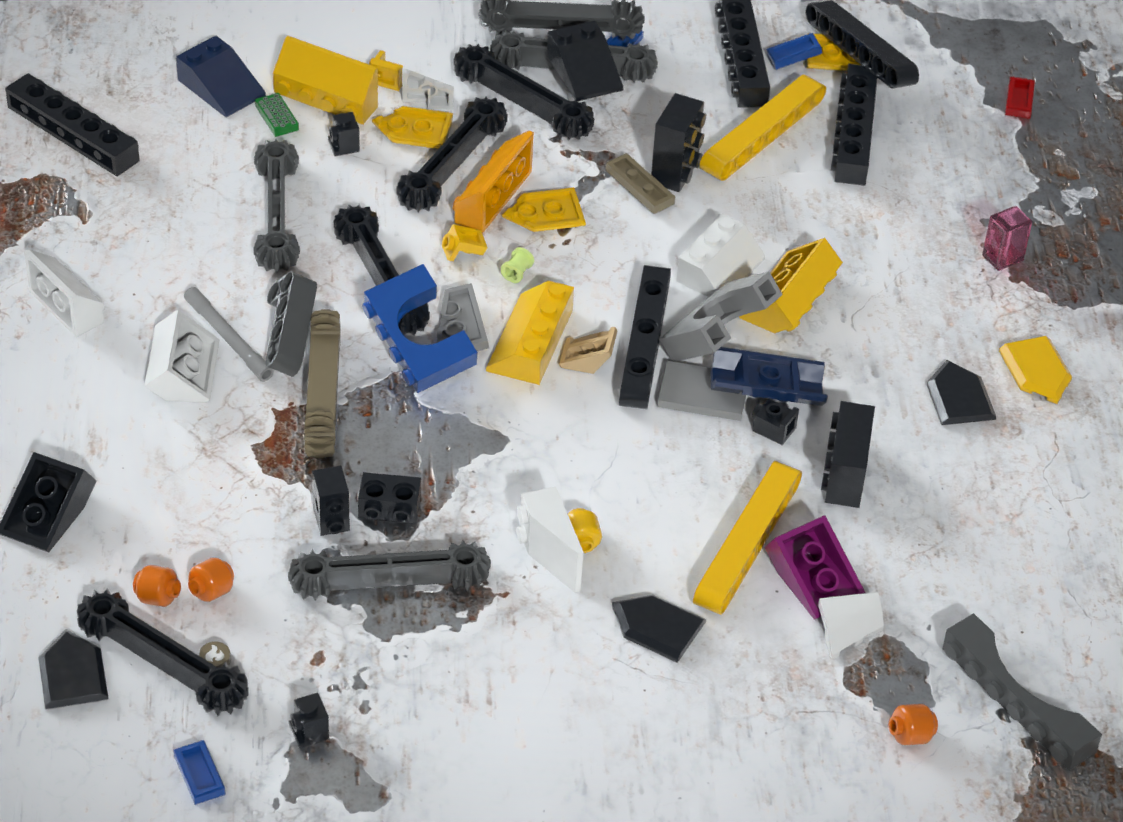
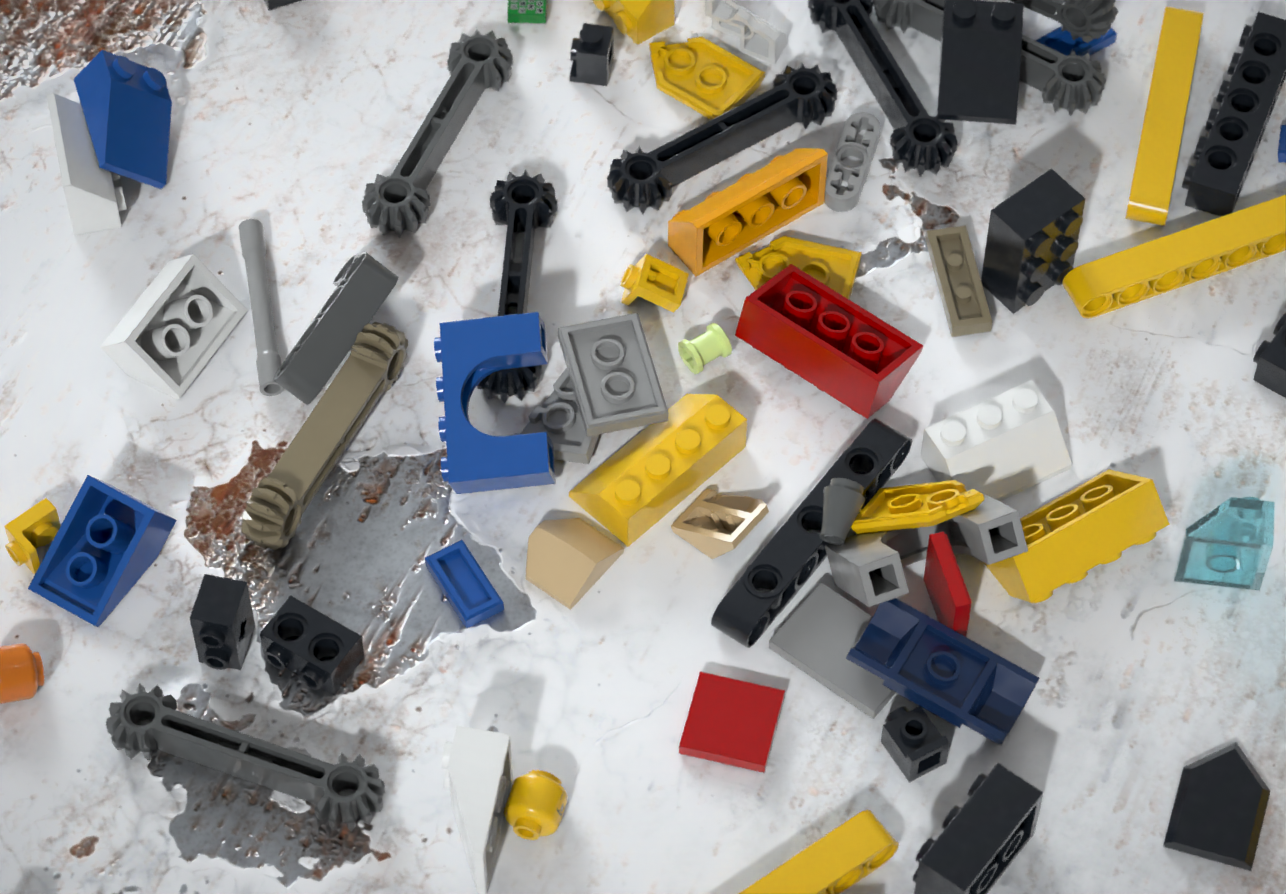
camera: 30 degrees right, 10 degrees up
none -> yellow bracket [4,498,61,574]
none -> blue slope [28,475,177,627]
none -> blue slope [74,50,172,189]
none -> blue tile [425,540,504,629]
none -> tan slope [526,518,624,610]
none -> light grey tile [558,313,669,437]
none -> red tile [679,672,785,773]
none -> red slope [735,264,923,419]
none -> dark grey cone [820,478,866,545]
none -> light grey beam [824,113,880,212]
none -> yellow tile [852,480,985,534]
none -> red tile [923,531,972,637]
none -> yellow beam [1125,6,1204,226]
none -> clear light blue slope [1174,497,1275,591]

